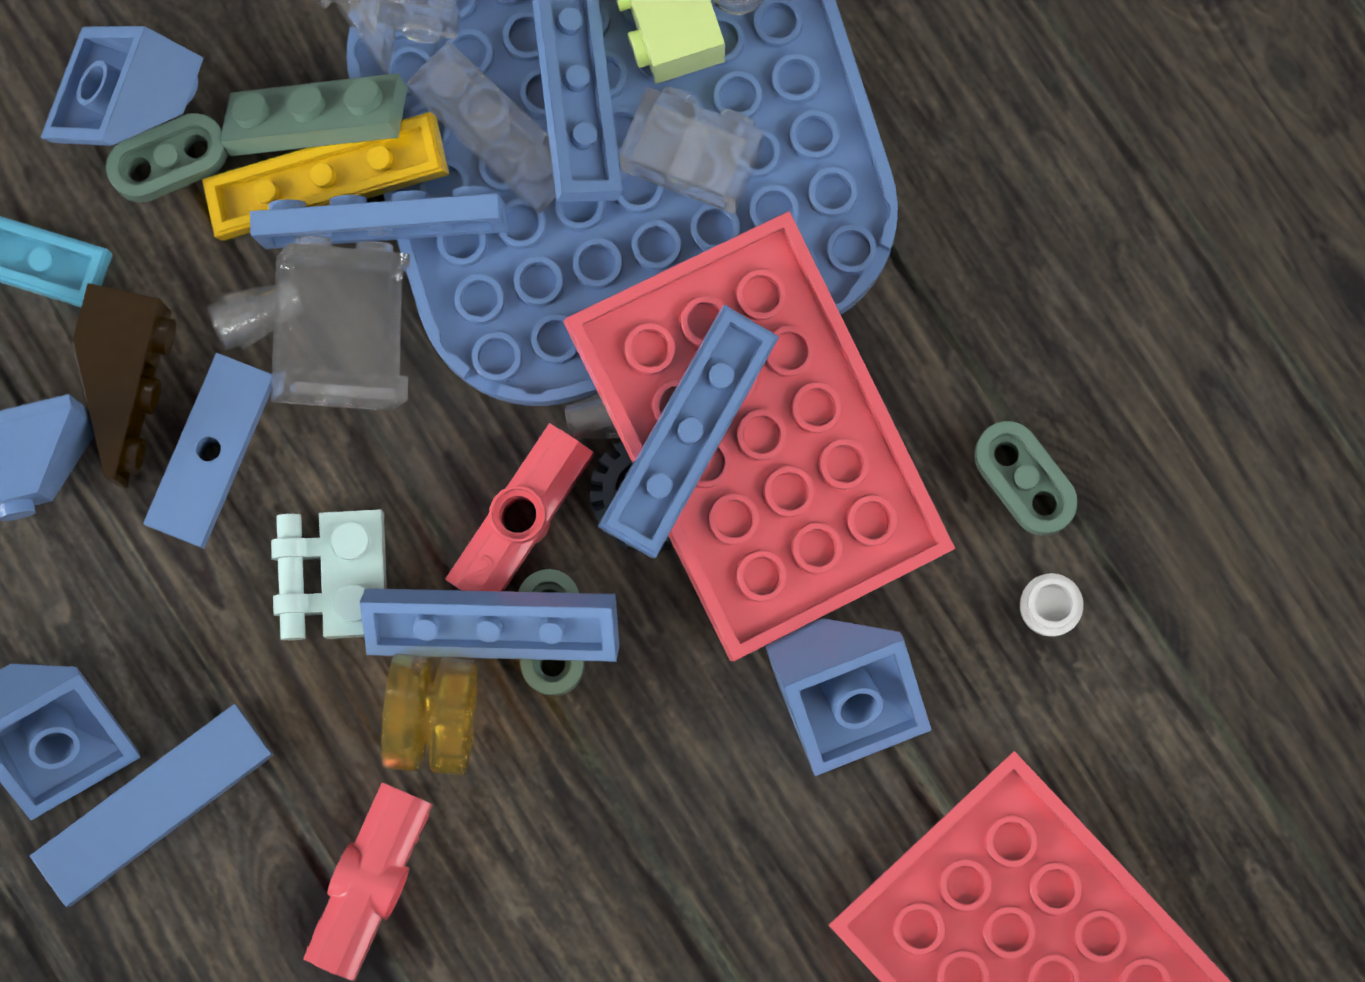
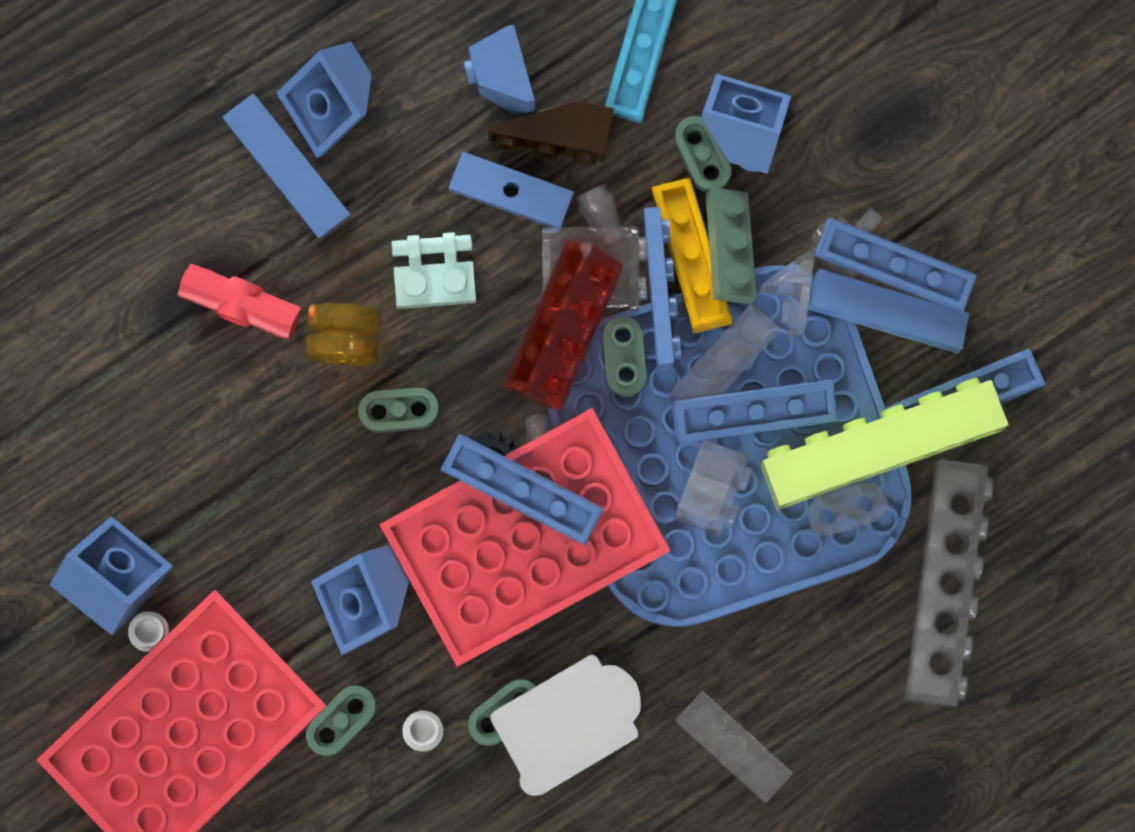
camera: 80 degrees right, 0 degrees up
medium blue plate [360,588,620,661] -> none
coral piece [445,423,595,592] -> none
none -> sand green plate [306,686,376,756]
none -> white sticker [491,655,641,796]
none -> clear red brick [503,240,624,411]
none -> sand green plate [602,316,647,398]
none -> clear plate [675,690,793,804]

